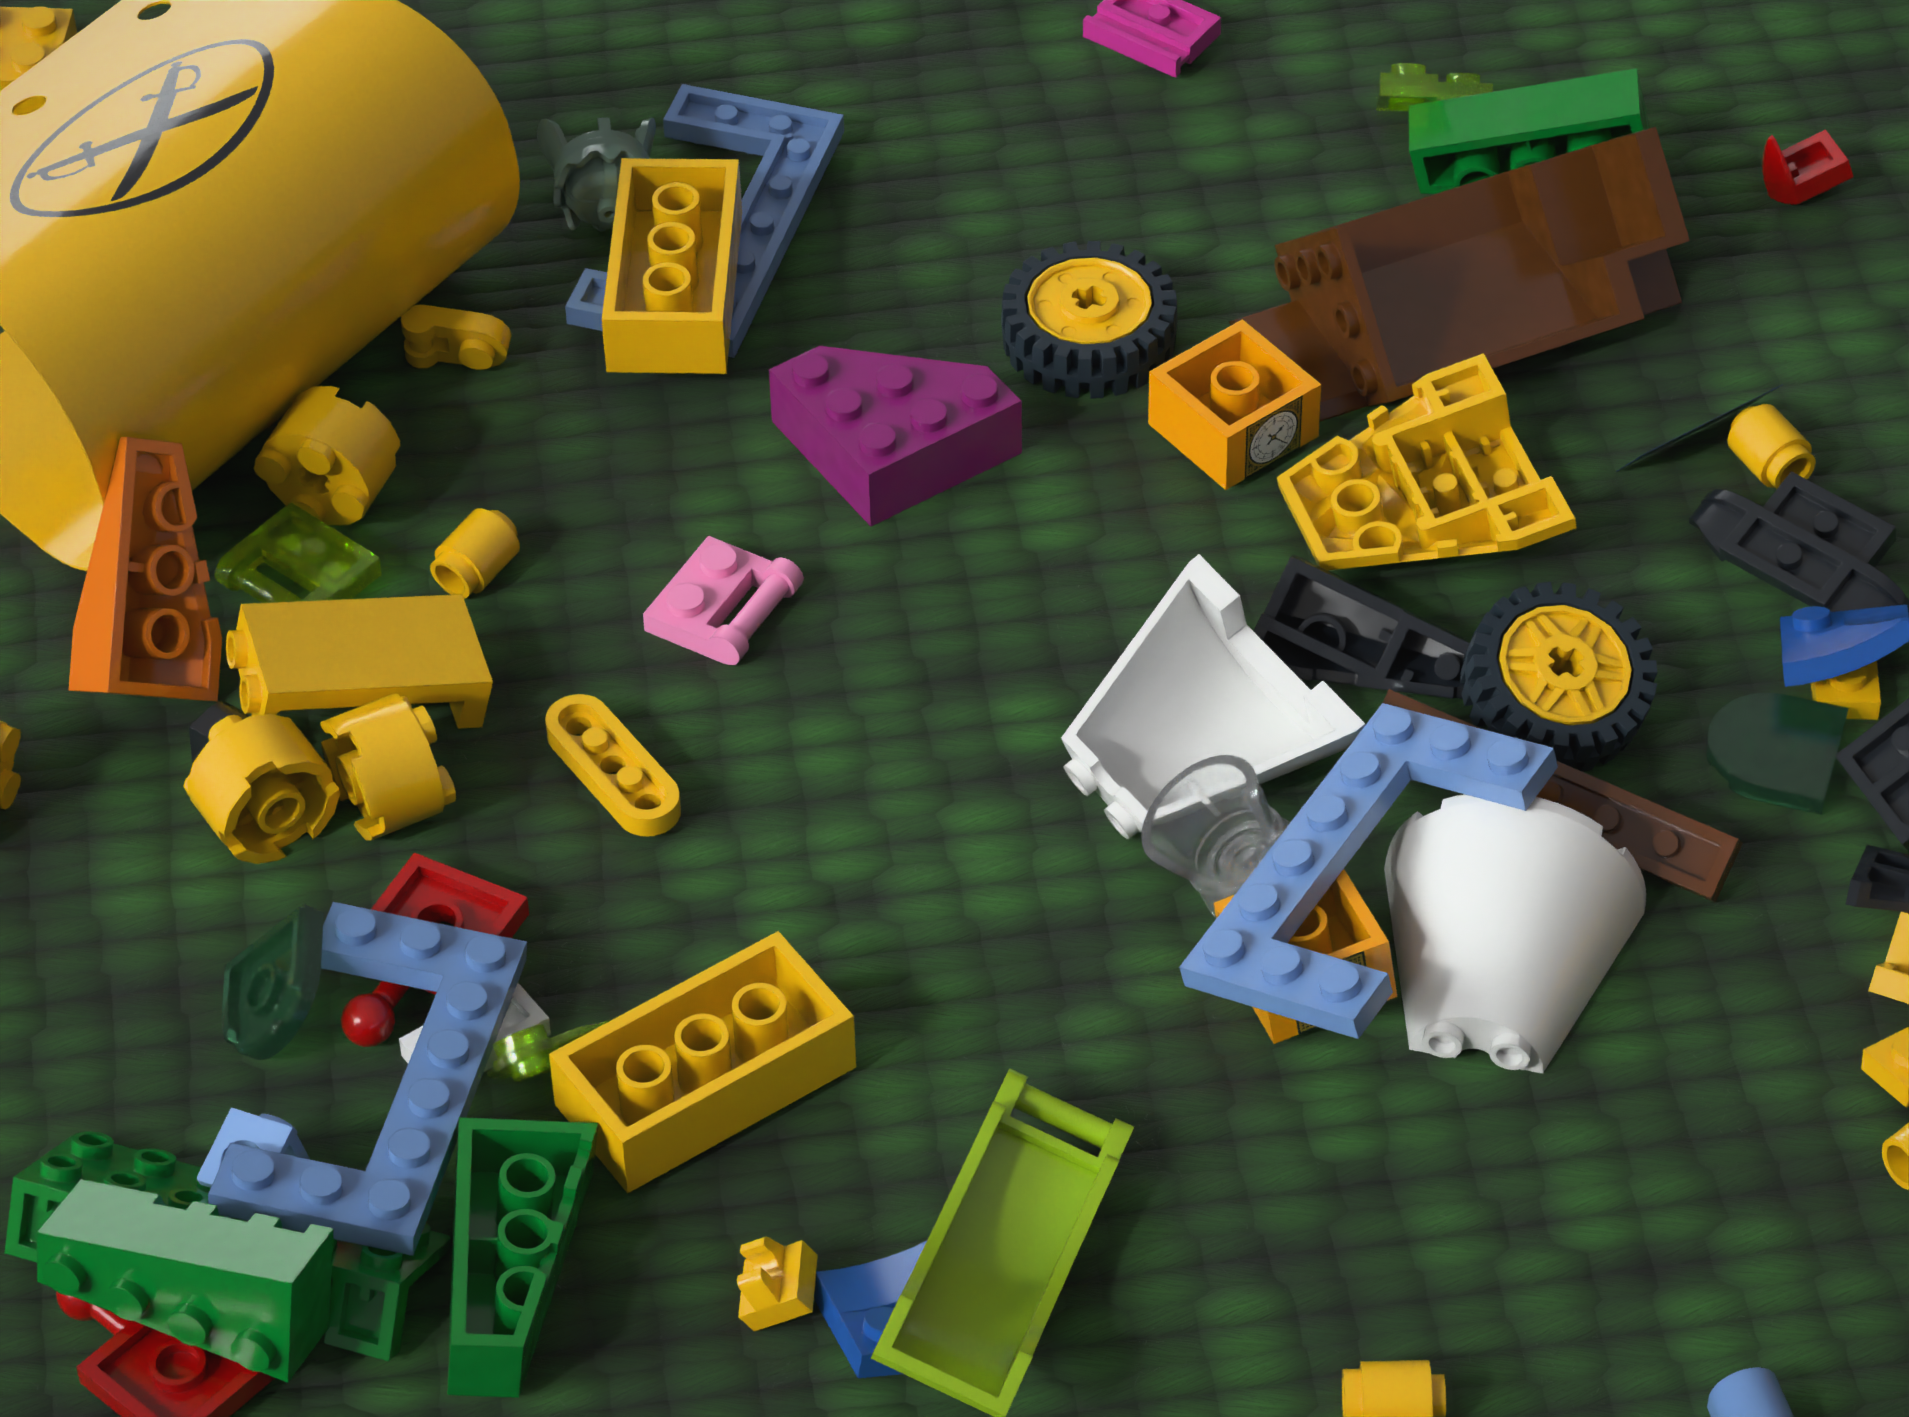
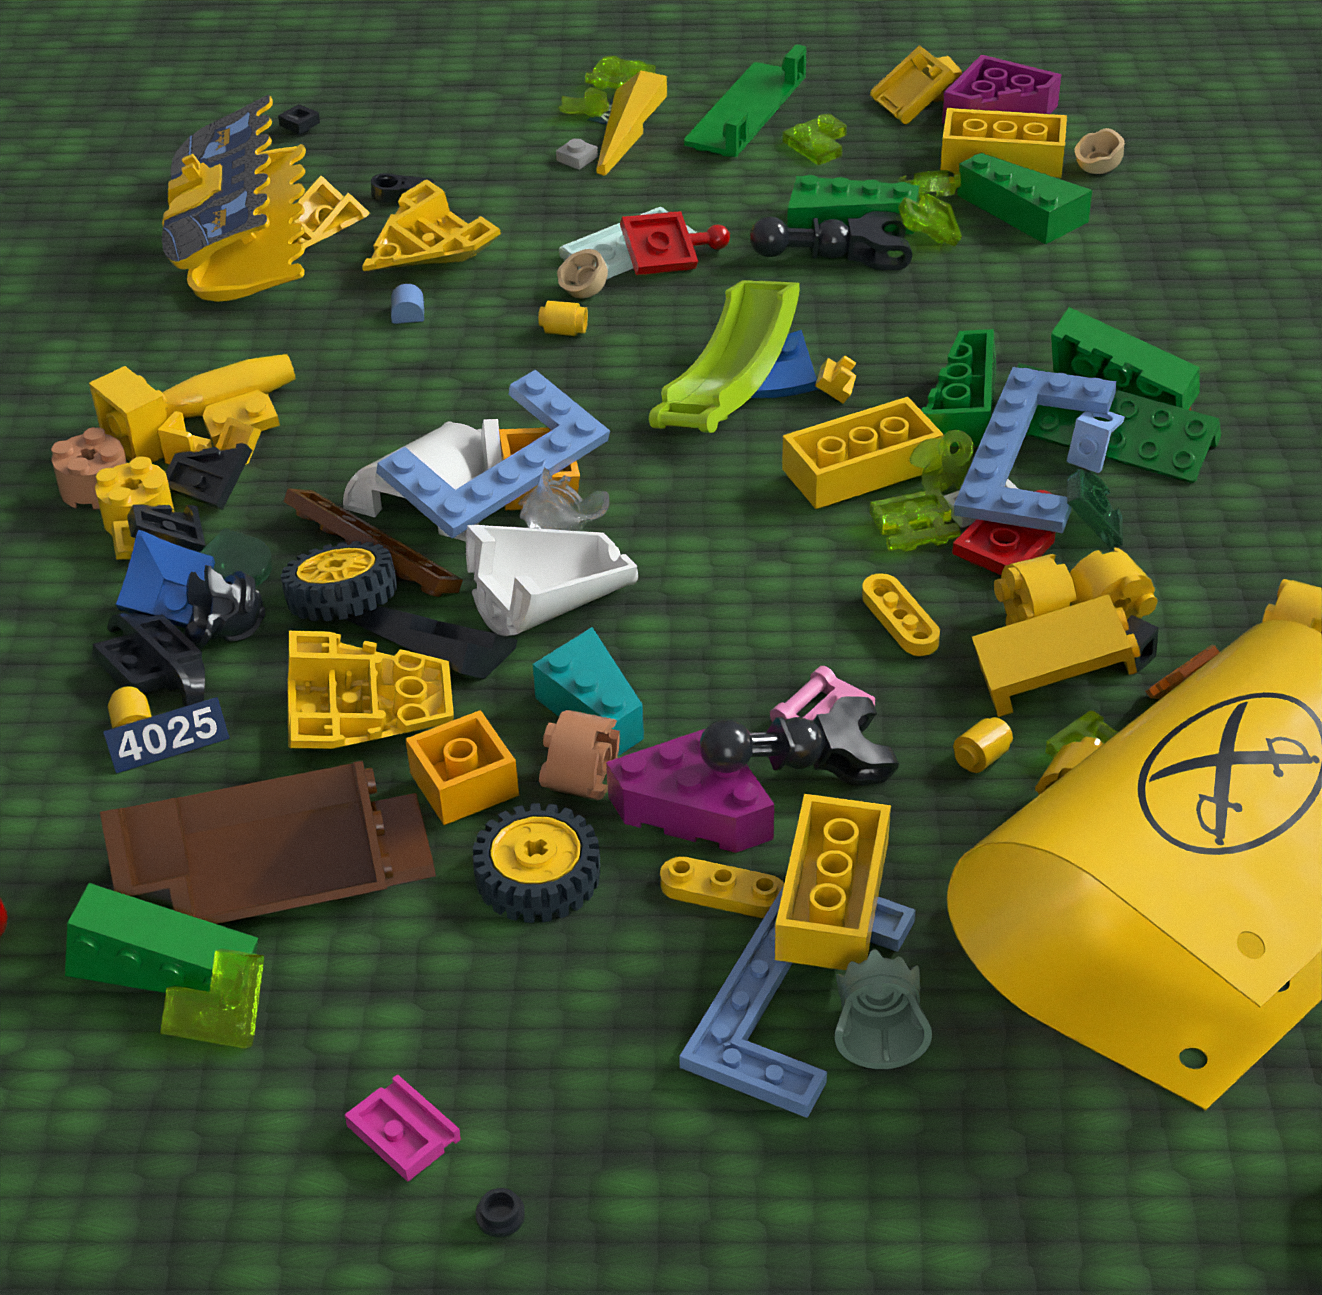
camera: 170 degrees left, 5 degrees down
none -> black helmet [184,565,265,649]
none -> white tile [481,419,502,471]
none -> teal wedge [532,627,644,756]
none -> nougat brick [539,710,620,800]
none -> yellow plate [660,857,784,918]
none -> black piece [699,696,899,786]
none -> clear neon green plate [870,488,961,552]

